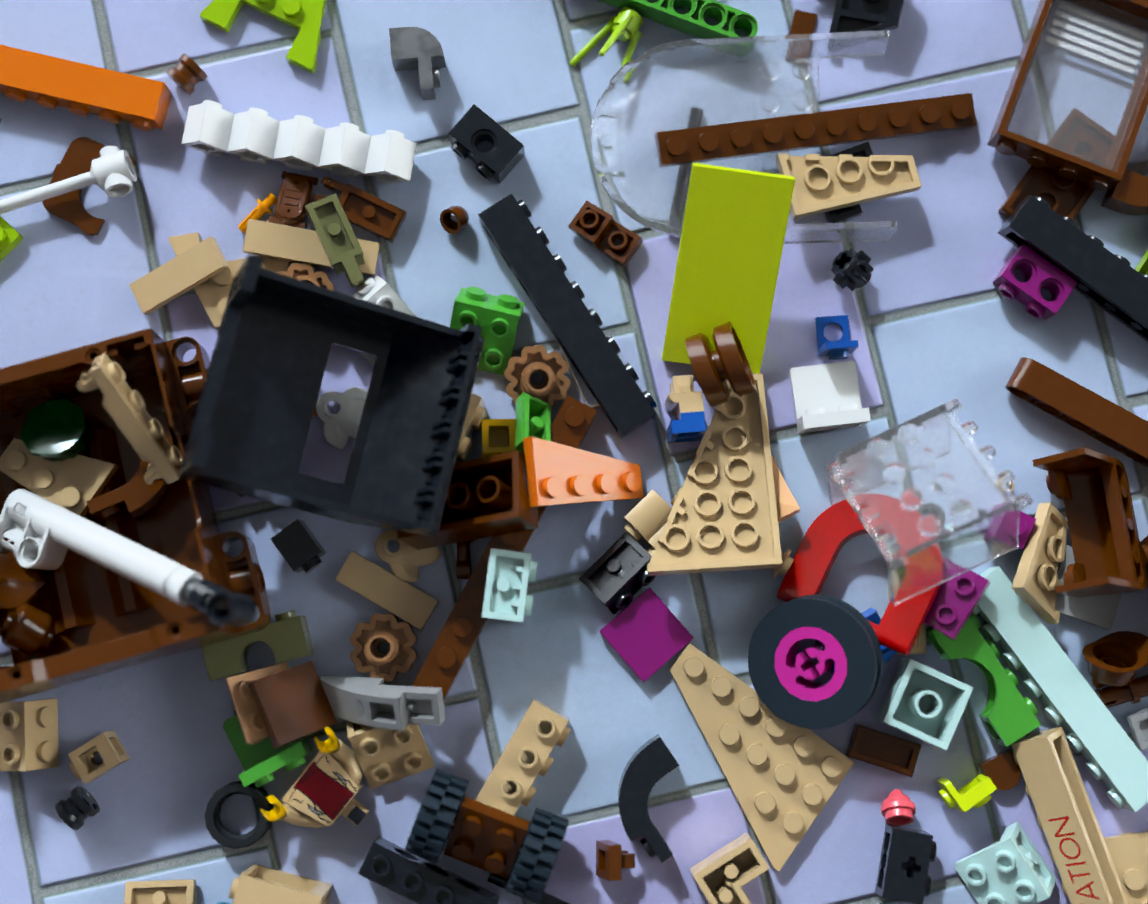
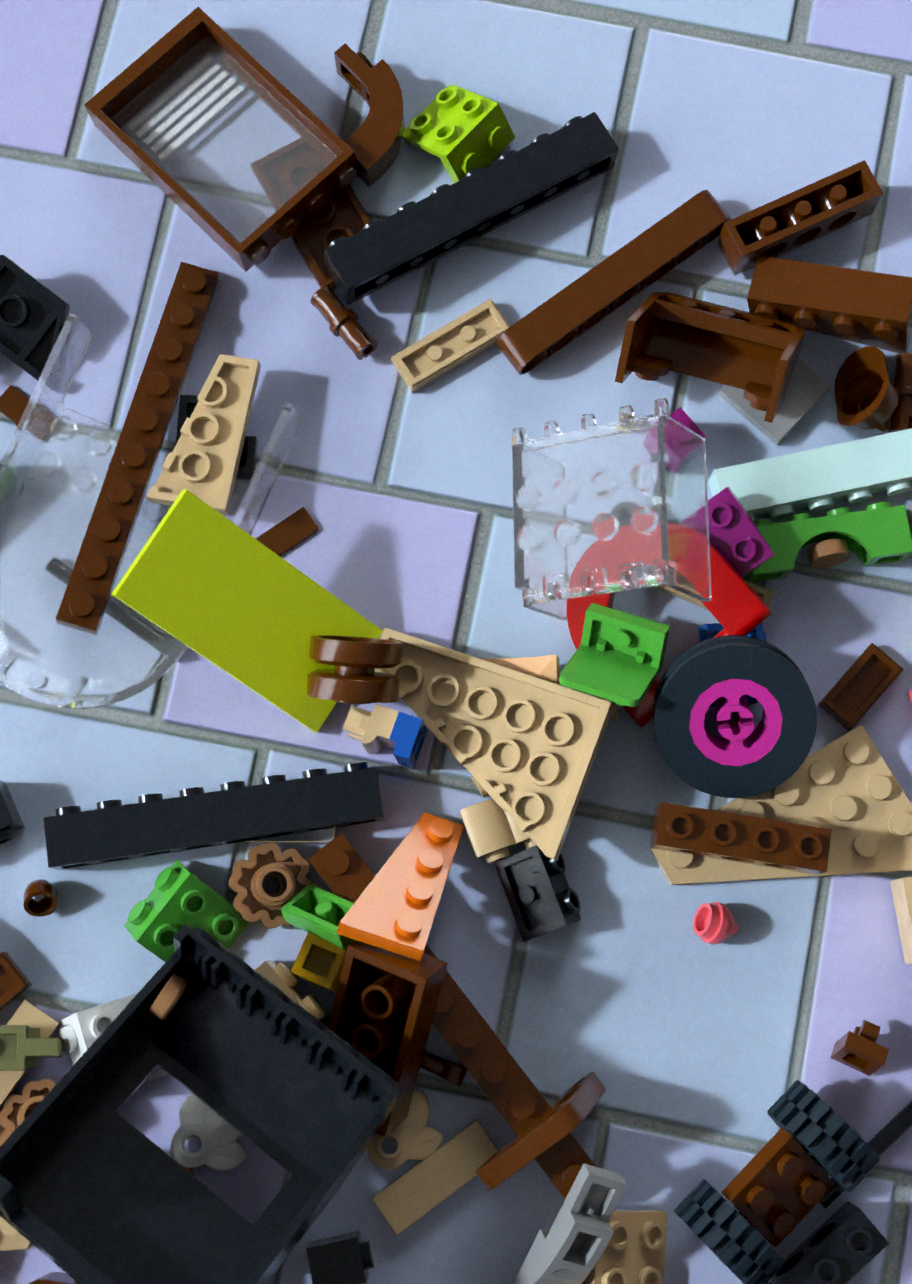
camera: 60 degrees left, 5 degrees down
medium nougat plant [350,613,418,682] -> none
tan brick [475,699,571,815] -> none
light aqua bracket [482,548,538,622] -> none
reddish brown slope [568,201,643,268] -> none
magenta tile [599,587,694,682] -> none
black arch [618,734,679,862] -> none
white bracket [789,360,871,434] -> none
blue bracket [815,315,859,360] -> none
black gear [831,248,874,291] -> none
light aqua brick [875,657,974,751] -> none
magenta brick [992,244,1078,320] -> none
tan wing [1012,502,1068,624] -> none
none -> medium nougat tile [149,973,188,1020]
none -> reddish brown window [256,507,319,556]
none -> reddish brown pin [310,286,378,360]
none -> tan tile [391,298,510,393]
none -> reddish brown beam [475,1072,606,1191]
none -> bright green bracket [559,603,670,707]
none -> reddish brown brick [650,802,832,875]
none -> coral plate [693,902,738,945]
none -> medium nougat tile [807,539,851,568]

